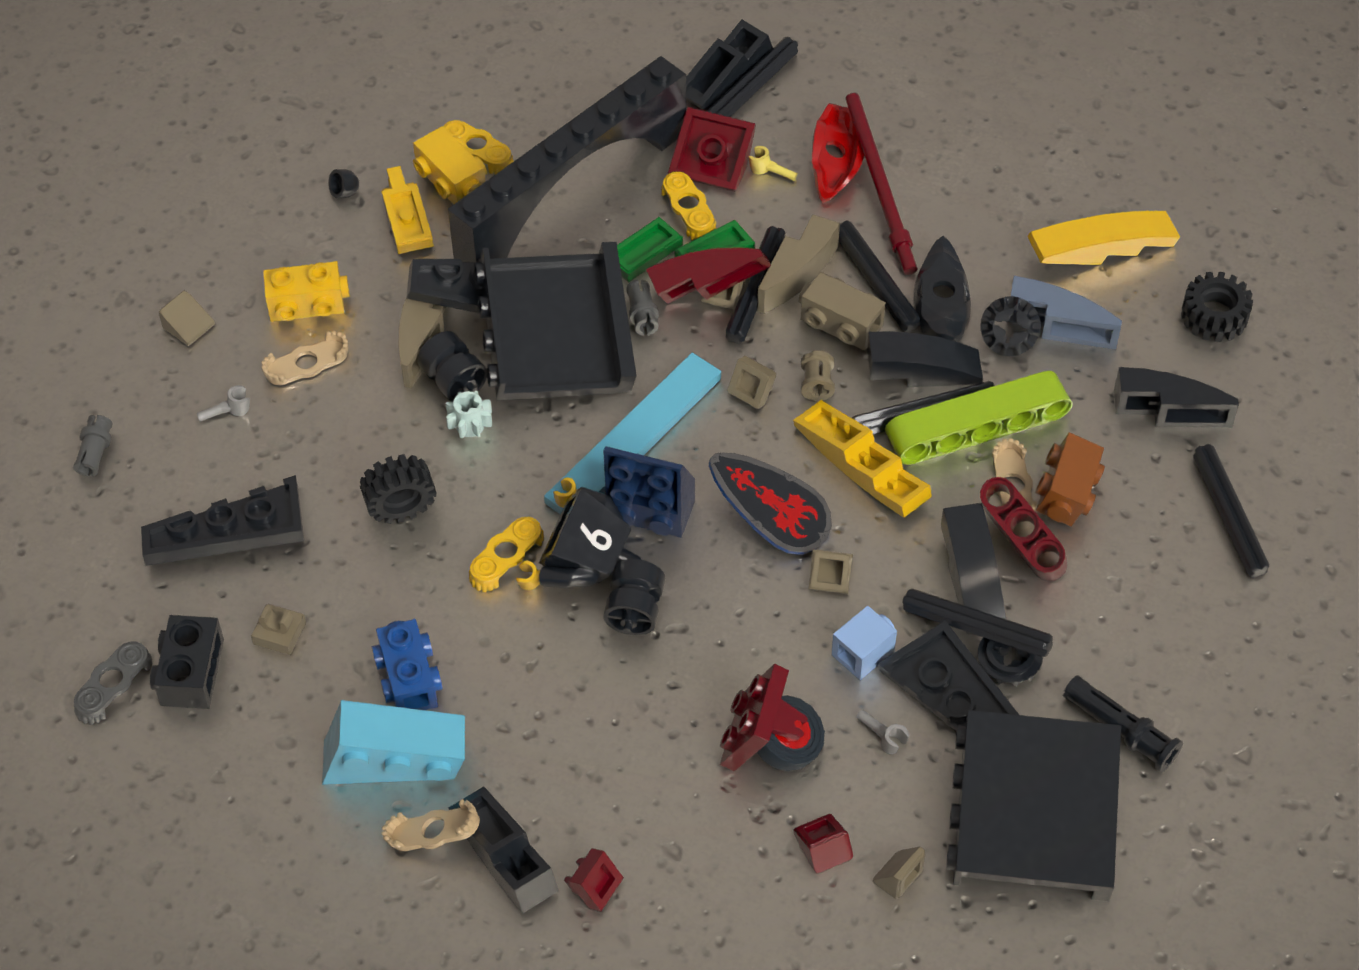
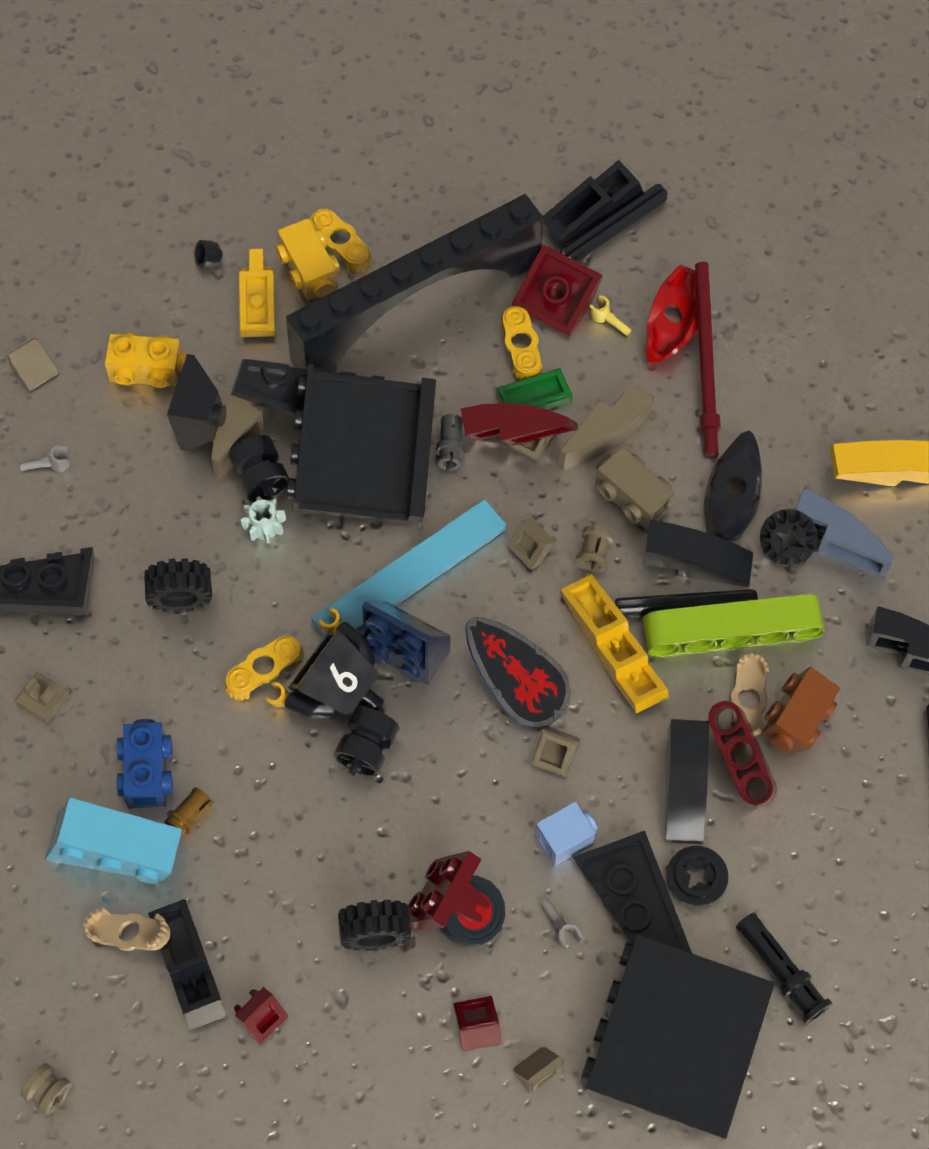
camera: 10 degrees right, 10 degrees up
tan piece [261,331,348,385] -> none
green tile [617,217,683,283] -> none
black axle [725,226,786,344] -> none
black axle [839,220,920,332] -> none
black axle [902,589,1053,657] -> none
none -> pearl gold pin [164,787,213,837]
none -> black slope [167,354,227,451]
none -> black tyre [338,899,412,951]

